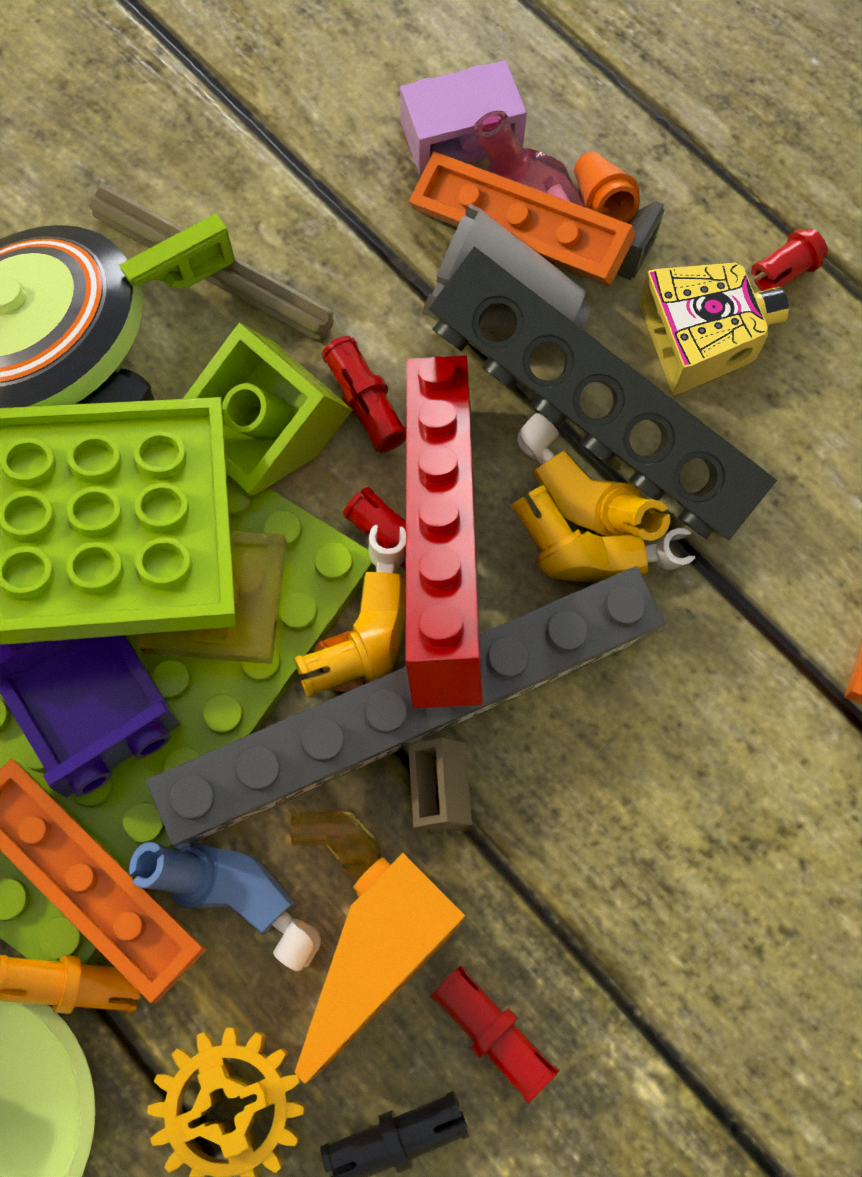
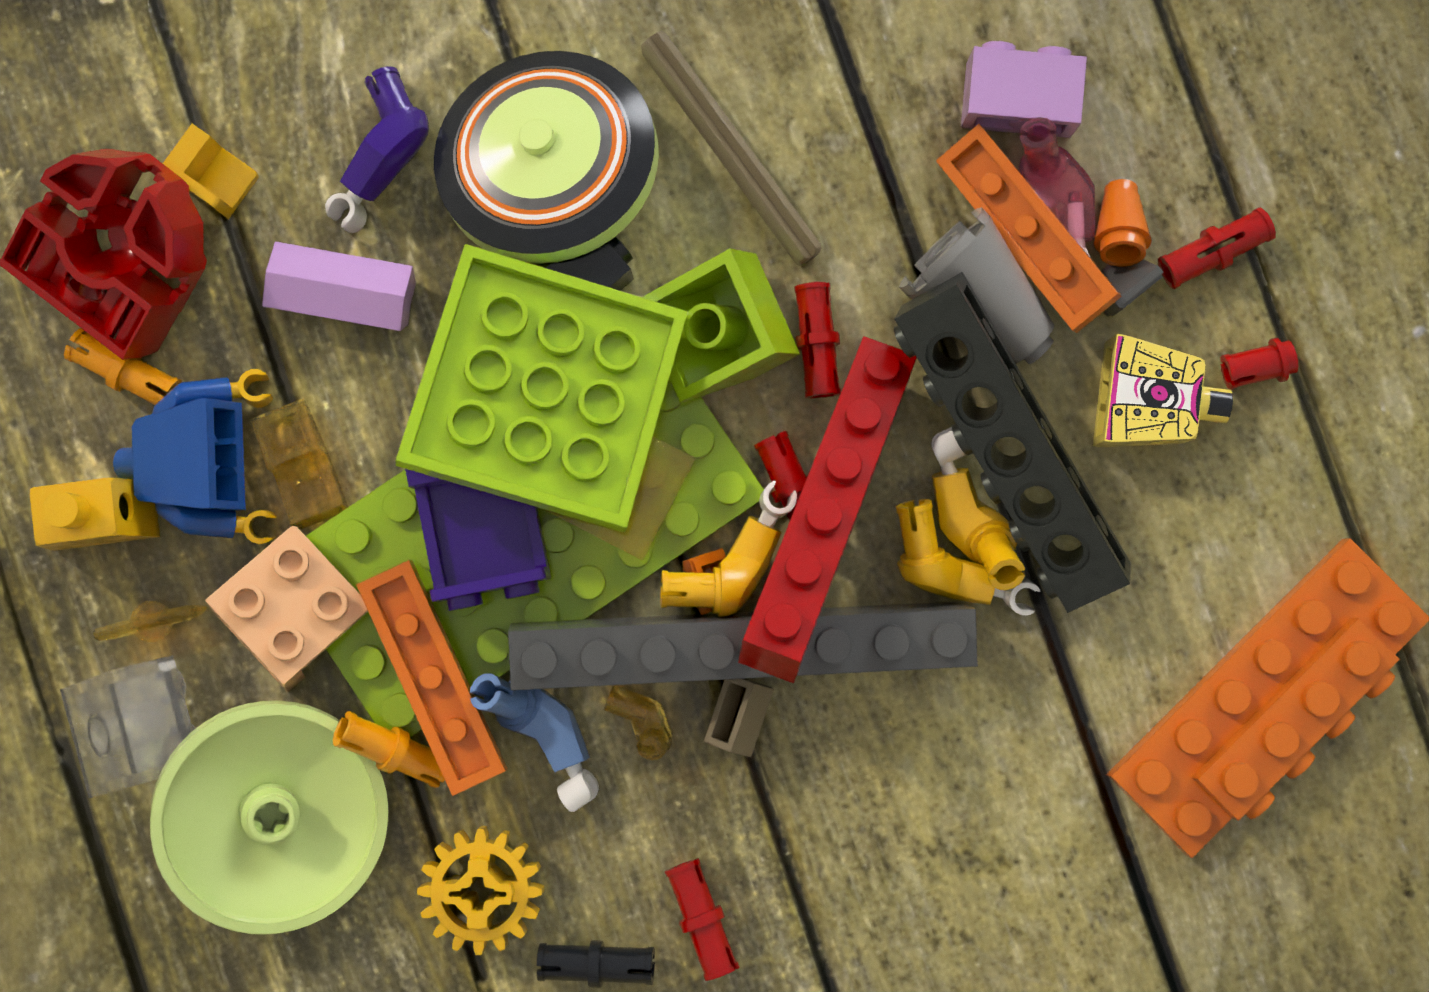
camera: 25 degrees right, 15 degrees up
lime tile [119,213,236,288] -> none
light orange slope [294,853,465,1084] -> none
none -> red pin [1158,207,1276,289]

